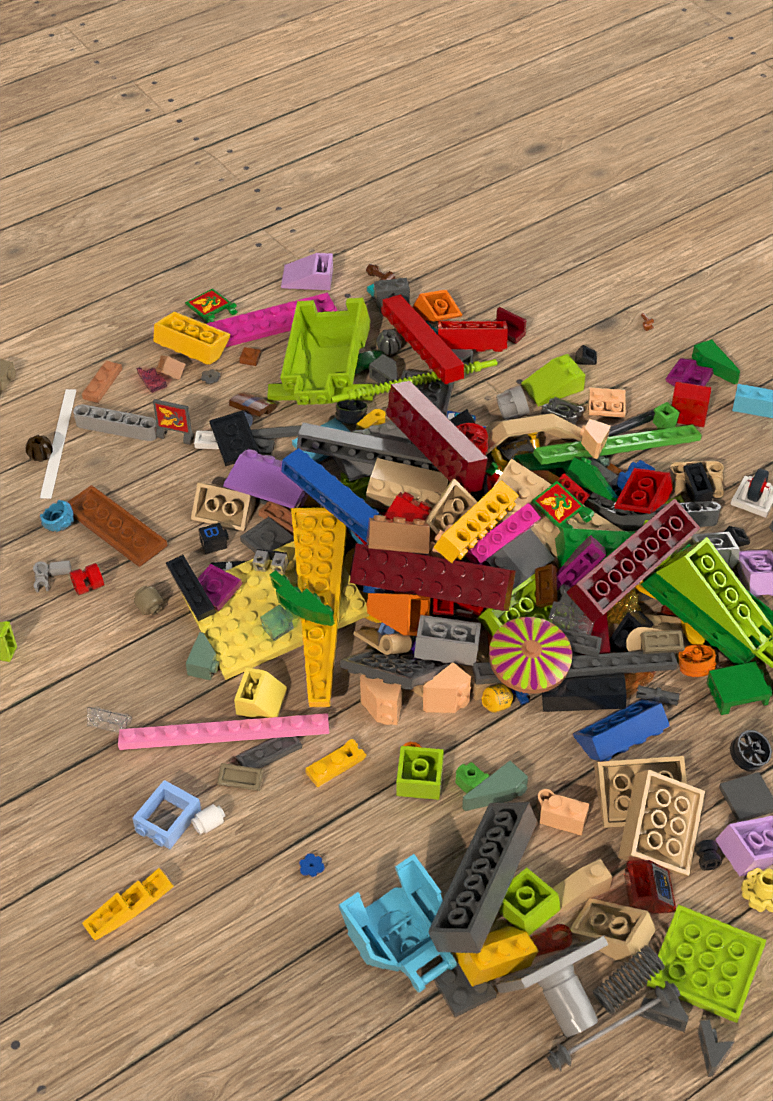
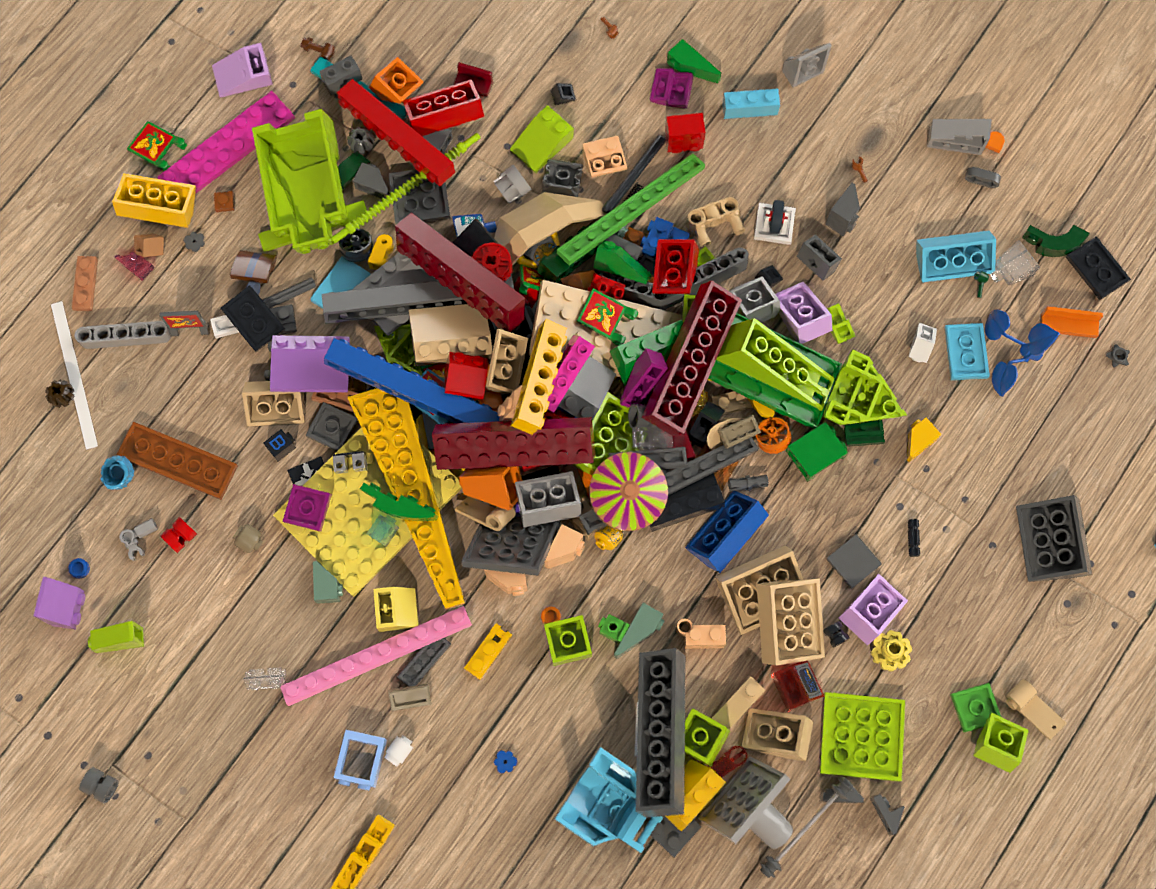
camera: 20 degrees left, 25 degrees up
black plate [166,555,216,621] -> none
medium nougat slope [366,515,430,554] -> none
reddish brown plate [535,564,558,608] -> none
light nougat slope [580,419,611,459] -> none
dark grey piece [593,945,665,1015] -> none
bright green brick [653,402,679,430] -> none
black slope [683,462,713,502] -> none
black wheel [730,730,772,771] -> none

